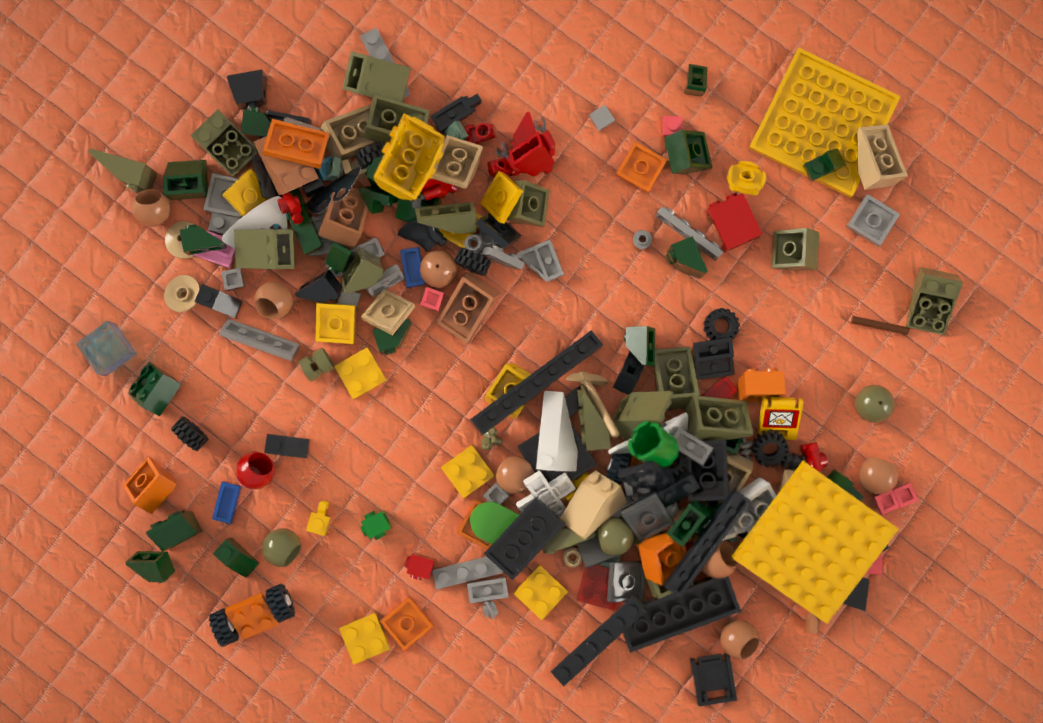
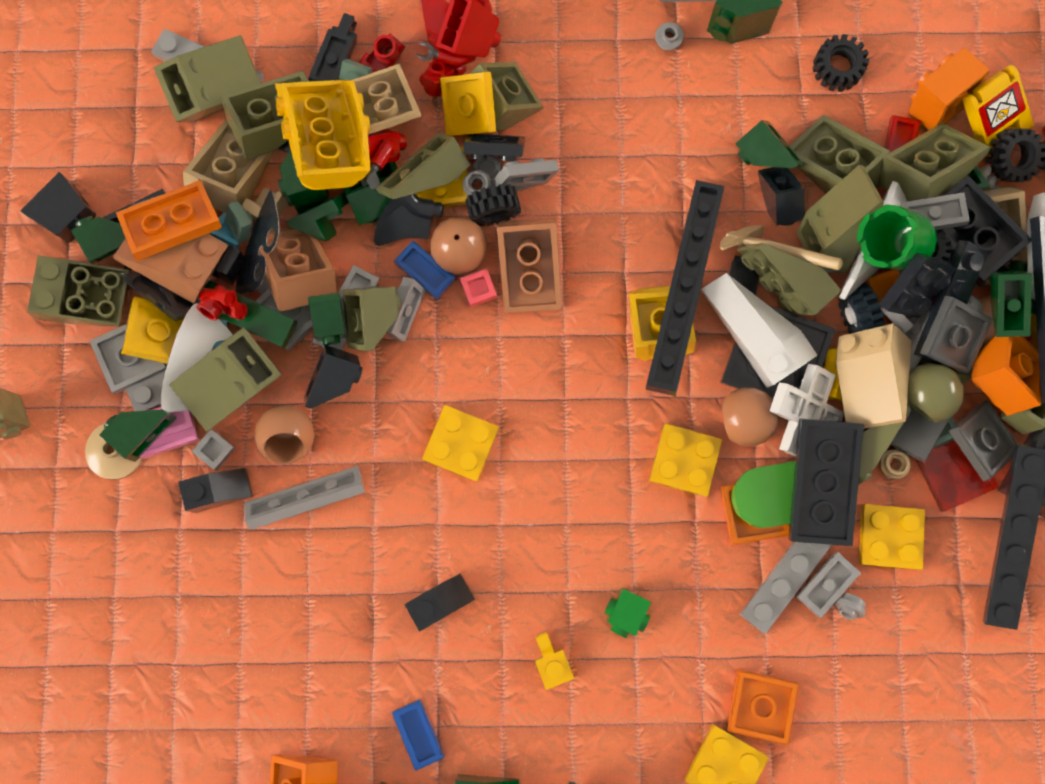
camera: 35 degrees left, 5 degrees down
clear light blue container [76,321,137,376] -> none
dark green slope [128,362,181,416] -> none
nougat helmet [132,189,170,227] -> none
dark green slope [163,160,208,200] -> none
tan dish [164,275,200,312] -> none
black tyre [171,416,208,451] -> none
red helmet [236,451,275,490] -> none
olive helmet [262,528,301,567] -> none
olive wheel [299,348,335,382] -> none
yellow plate [315,303,356,344] -> none
light grey tile [337,288,361,310] -> none
black tyre [355,142,386,170] -> none
tan tile [361,289,415,336] -> none
dark green slope [373,319,412,356] -> none
red brick [405,553,436,580] -> none
olive plant [481,427,502,450] -> none
light grey tile [483,482,510,504] -> none
light grey wing [516,239,565,282] -> none
black slope [693,337,735,380] -> none

